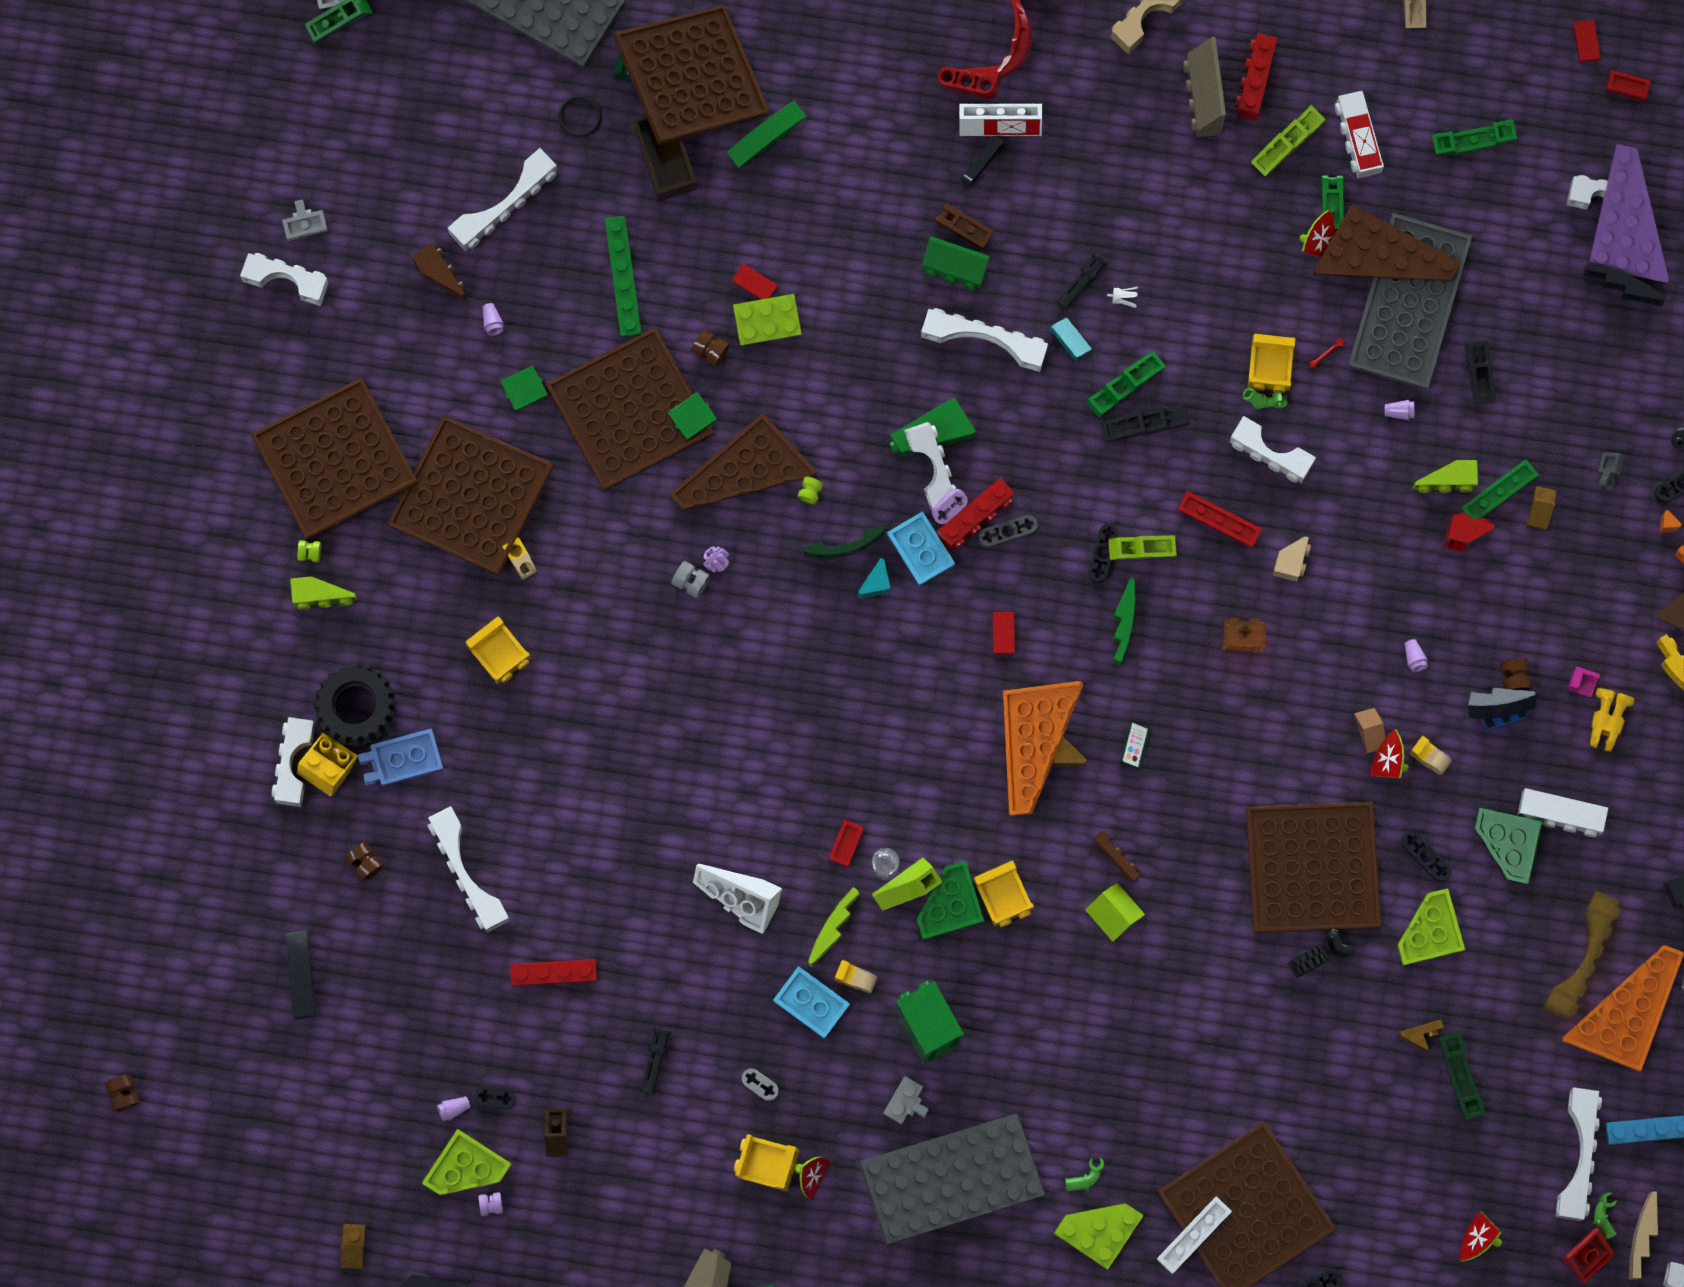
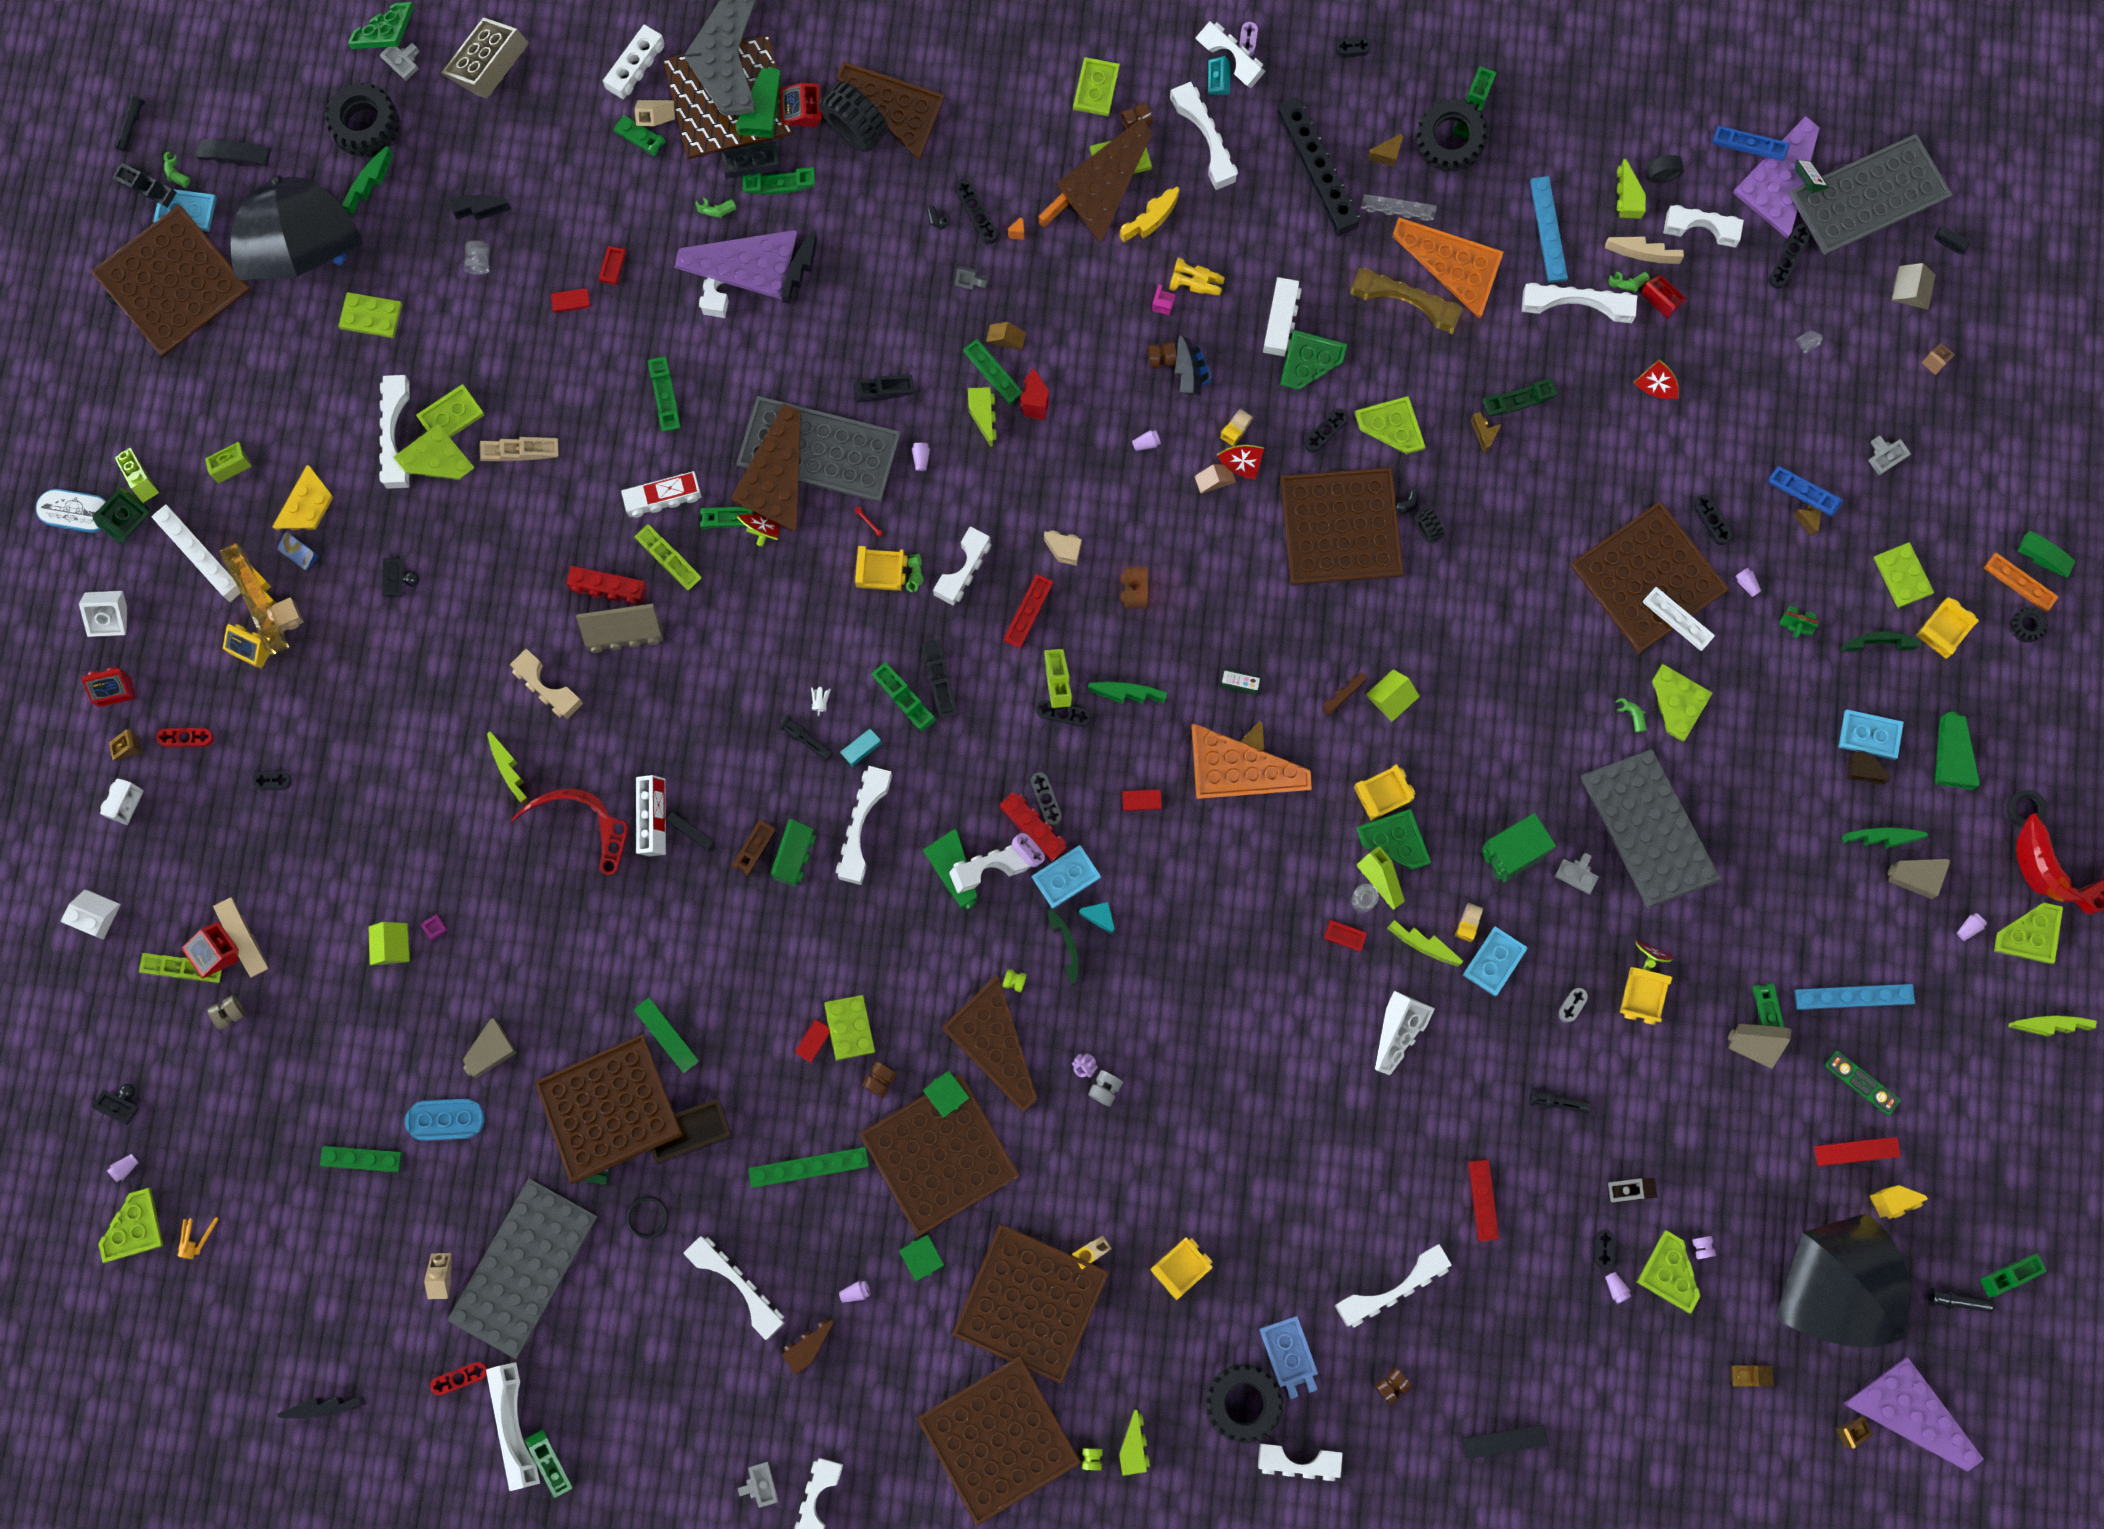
camera: 90 degrees left, 0 degrees up
yellow slope [297,733,358,797] -> none

